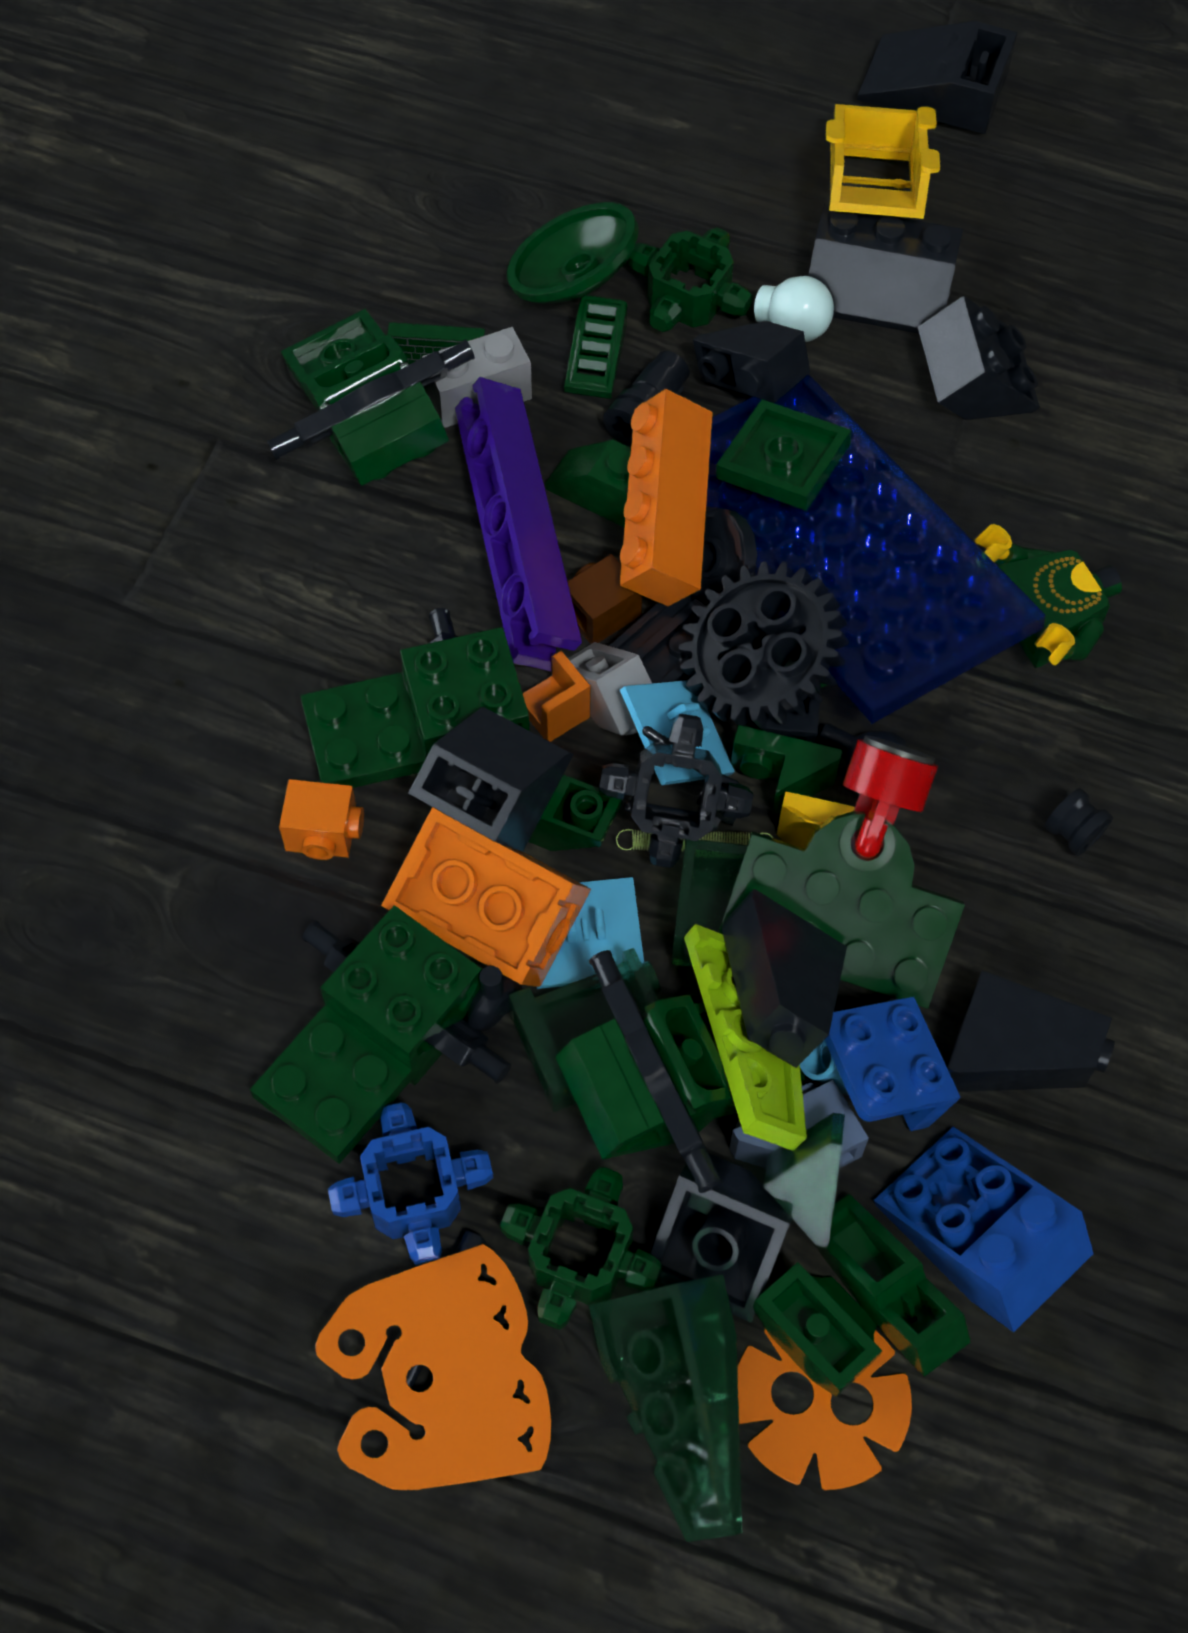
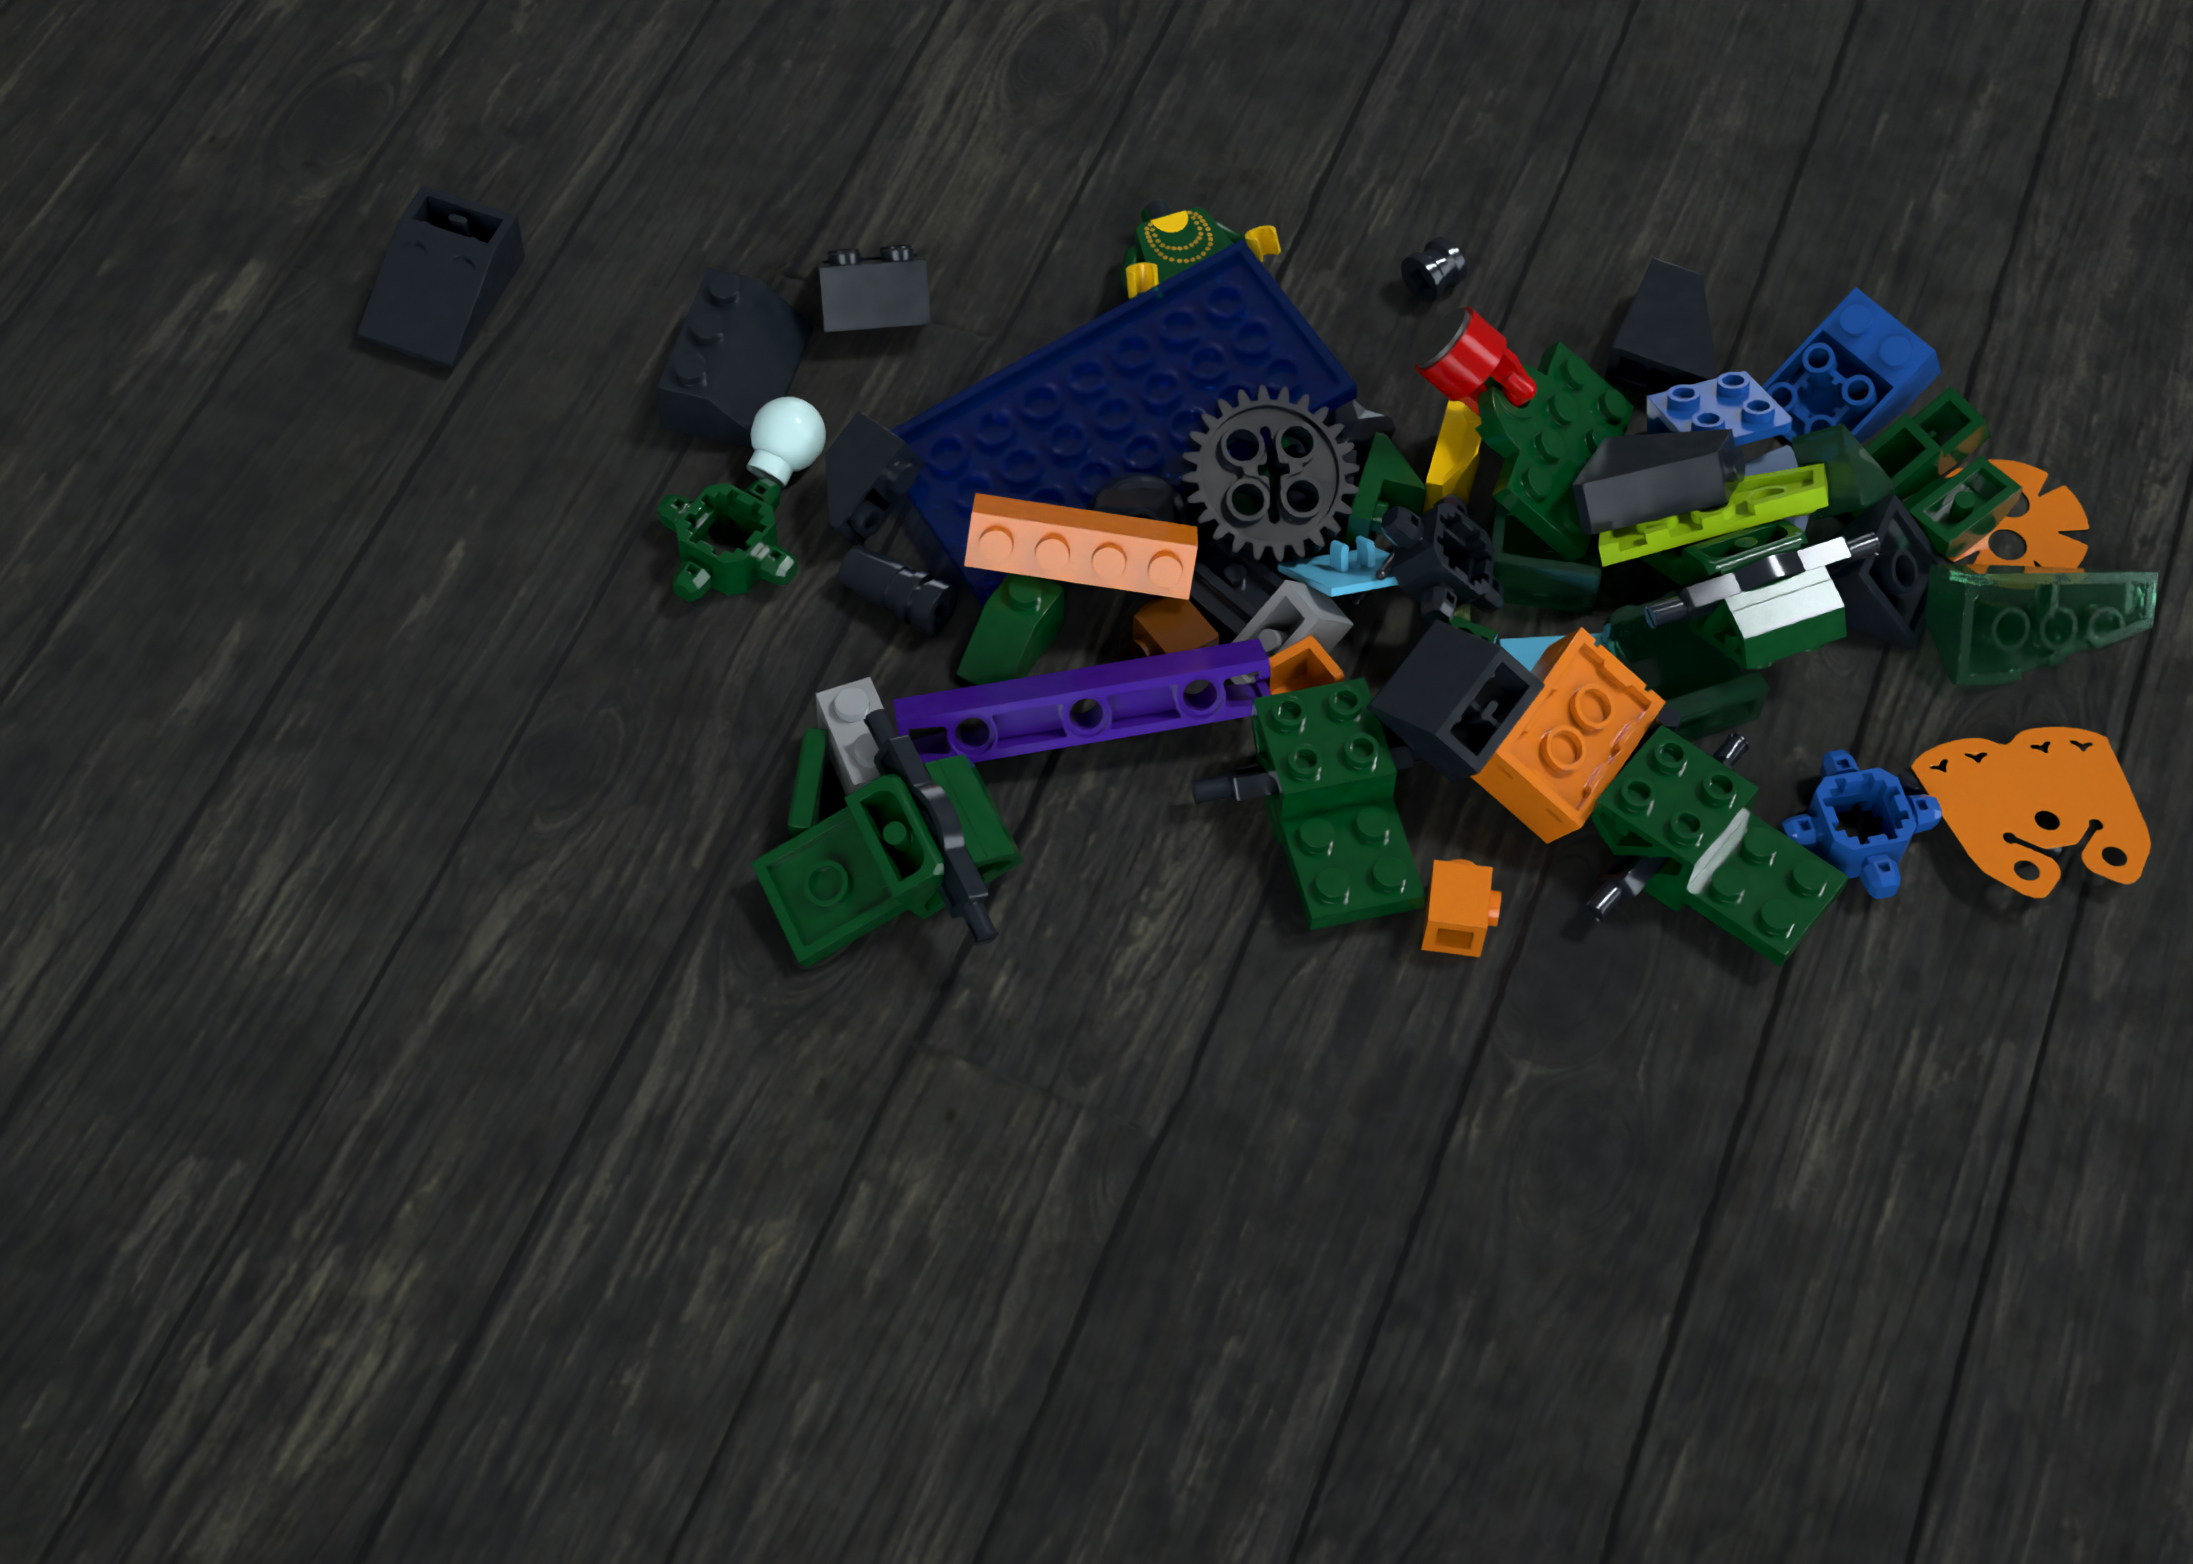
camera: 90 degrees left, 5 degrees down
dark green piece [500,1167,662,1330] -> none
dark green dish [507,202,639,304] -> none
dark green slope [564,295,628,399] -> none
dark green plate [716,399,851,511] -> none
yellow piece [826,104,941,219] -> none

